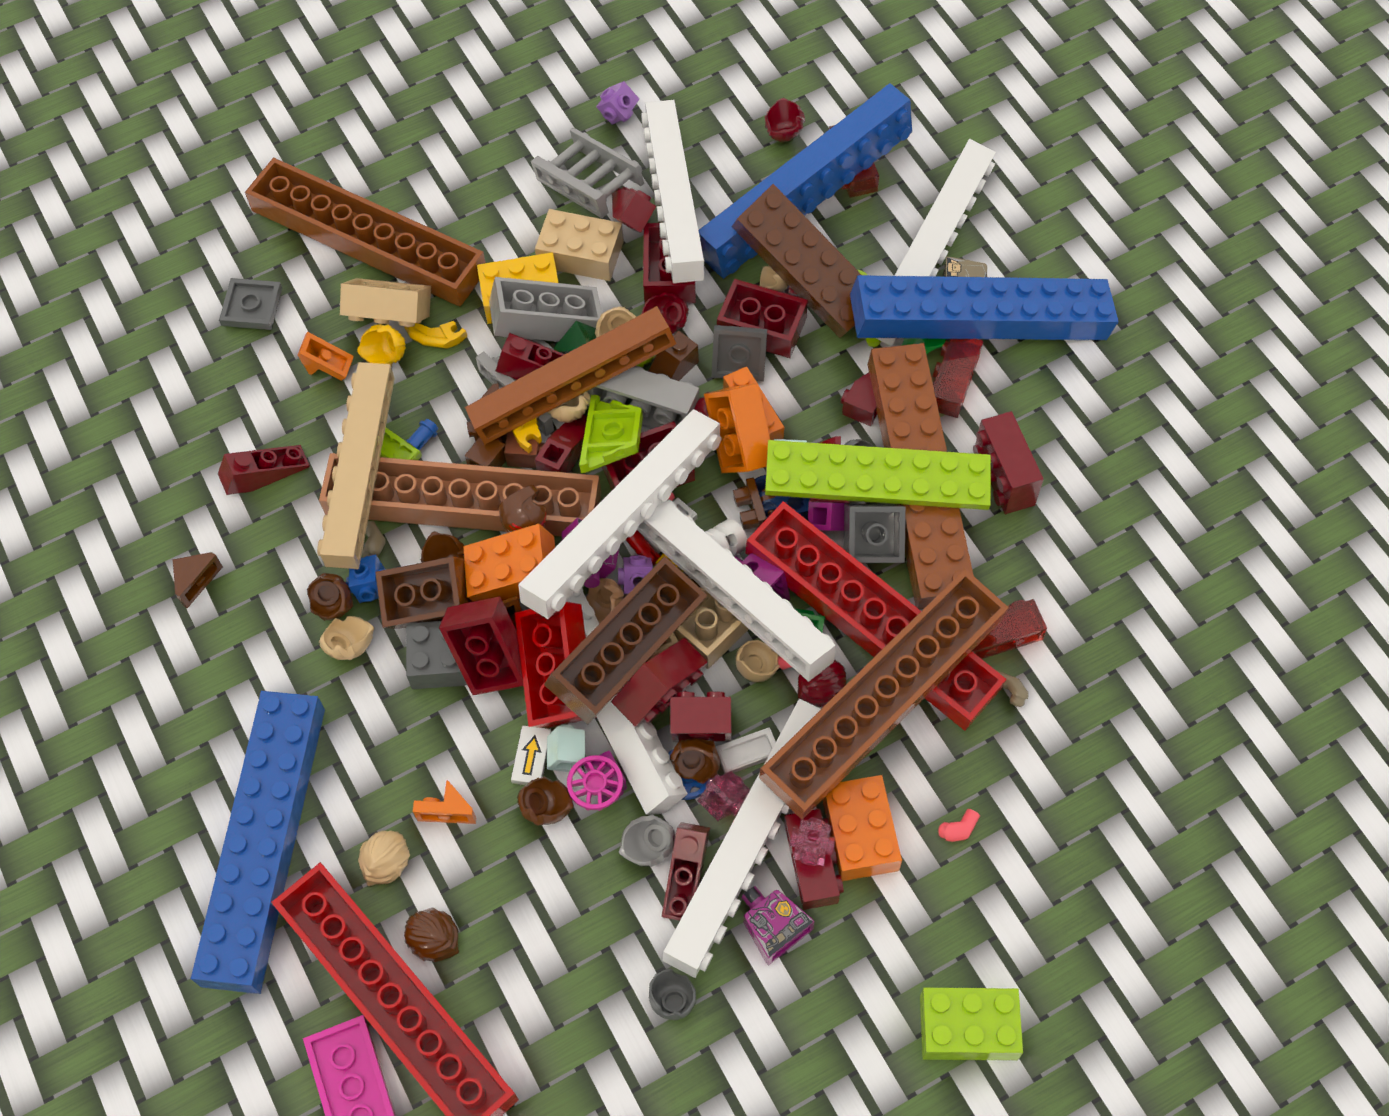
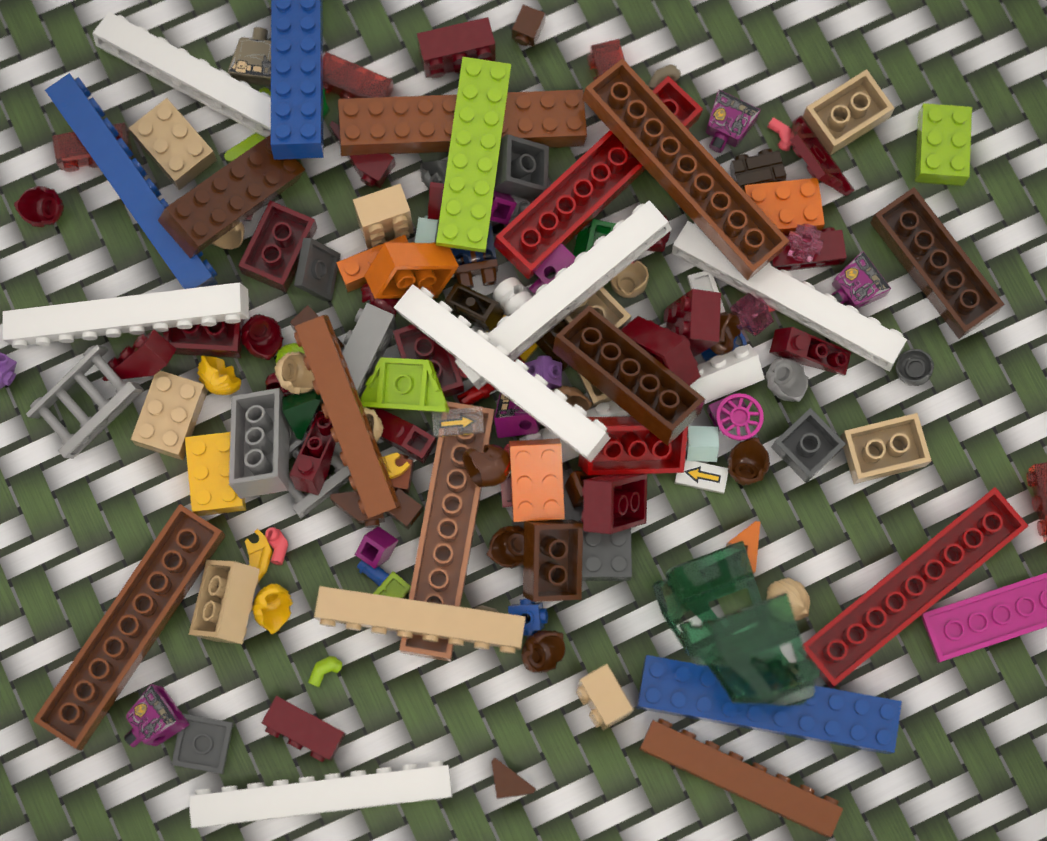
camera: 90 degrees left, 15 degrees up
dark red slope [218,445,310,495] -> none
orange slope [298,332,354,381] -> none
tan hair [319,616,374,660] -> none
reddish brown hair [404,908,459,962] -> none
none -> torso [124,684,190,748]
none -> tan brick [129,98,217,190]
none -> white brick [189,761,452,828]
none -> yellow hair [197,355,241,395]
none -> dark red brick [261,696,346,762]
none -> coral arm [265,527,288,565]
none -> lime arm [308,656,342,687]
none -> tan brick [353,184,414,249]
none -> magenta brick [355,526,399,569]
none -> clear tile [432,406,485,438]
none -> dark brown brick [444,282,504,332]
none -> reddish brown brick [512,4,545,47]
none -> tan brick [576,664,633,730]
none -> dark orange brick [639,718,843,838]
none -> clear green windscreen [653,541,820,707]
none -> torso [706,90,761,153]
none -> dark brown brick [730,149,786,189]
none -> dark grey brick [771,408,846,483]
none -> dark red wing [790,115,855,196]
none -> tan brick [803,69,895,156]
none -> tan brick [840,413,931,484]
none -> reddish brown brick [870,187,1005,339]

